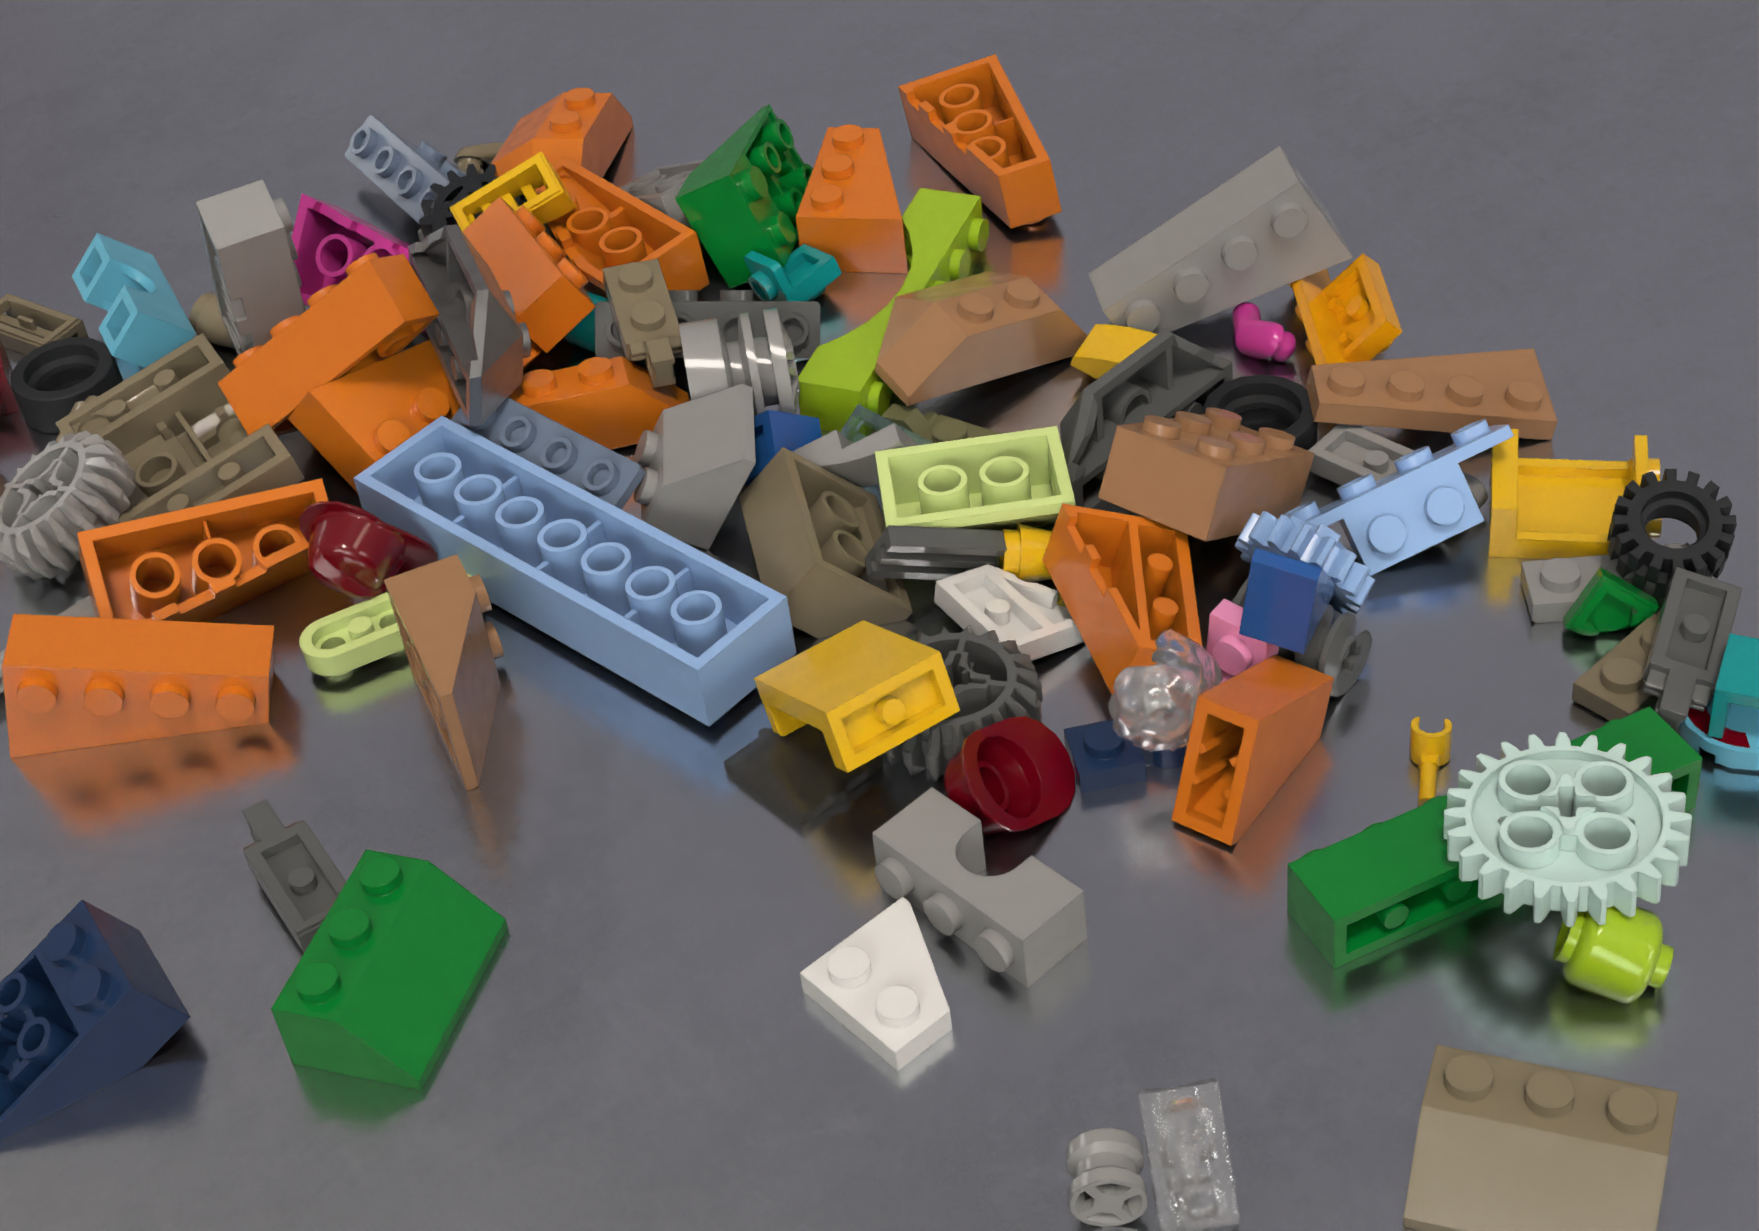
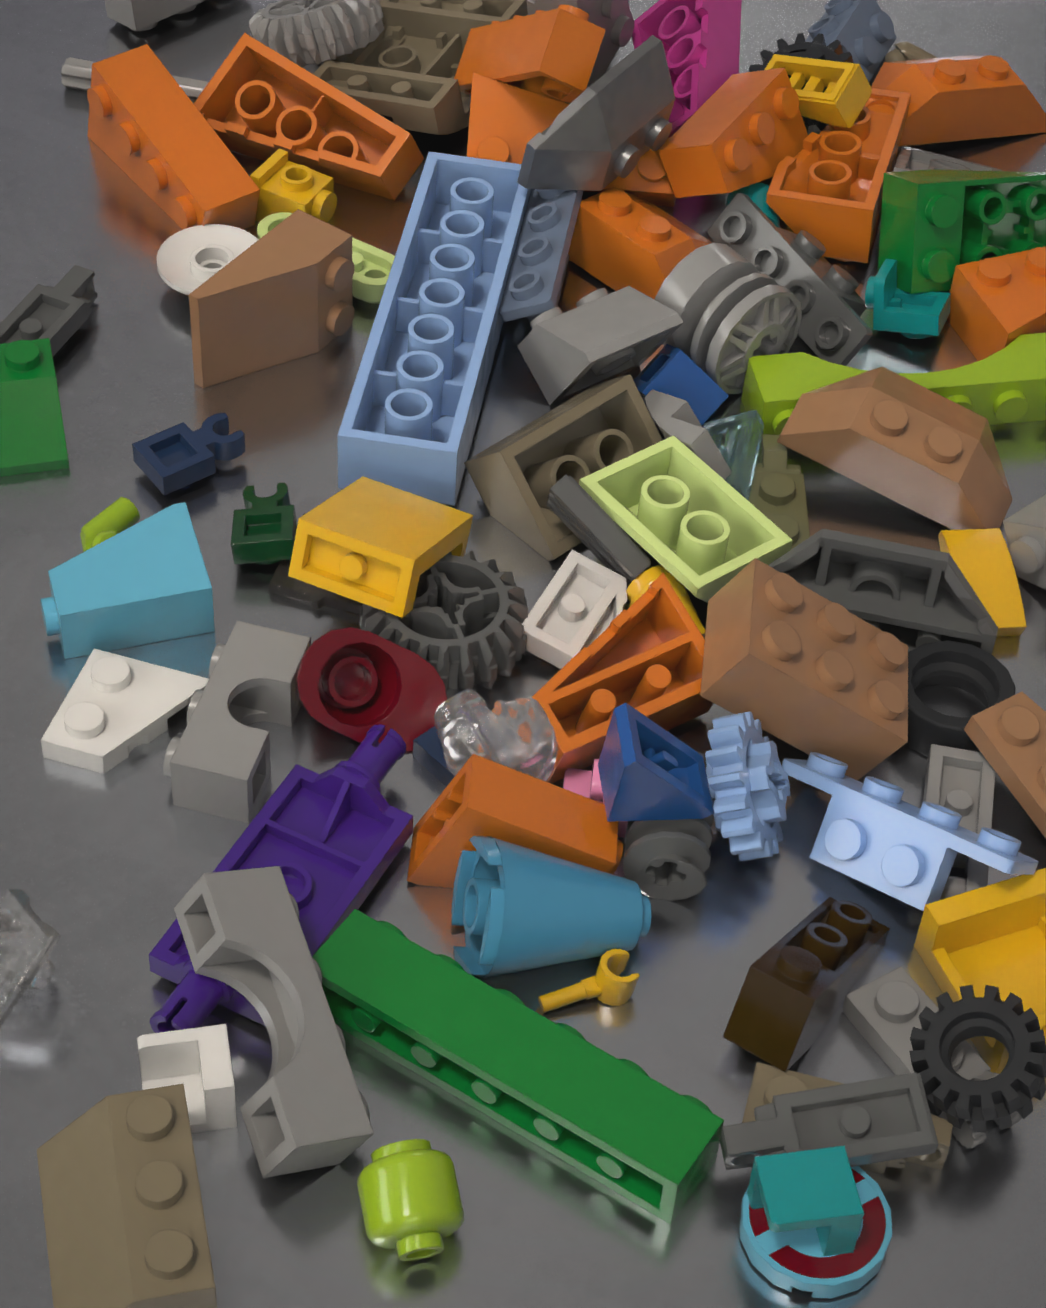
camera: 50 degrees right, 5 degrees up
dark red piece [299,501,438,599] -> none
dark tan hinge [602,259,683,388] -> none
light aqua gear [1444,732,1692,927] -> none
green tile [1563,567,1659,636] -> none
none -> medium azure slope [40,502,215,659]
none -> lime arm [80,497,140,552]
none -> dark blue plate [132,413,245,495]
none -> white panel [137,1024,237,1133]
none -> dark purple plate [149,724,413,1033]
none -> white dish [156,224,259,295]
none -> light grey arch [174,866,374,1178]
none -> dark green plate [231,482,298,565]
none -> yellow brick [250,148,337,223]
none -> dark azure cone [451,836,651,979]
none -> dark brown slope [723,897,890,1072]

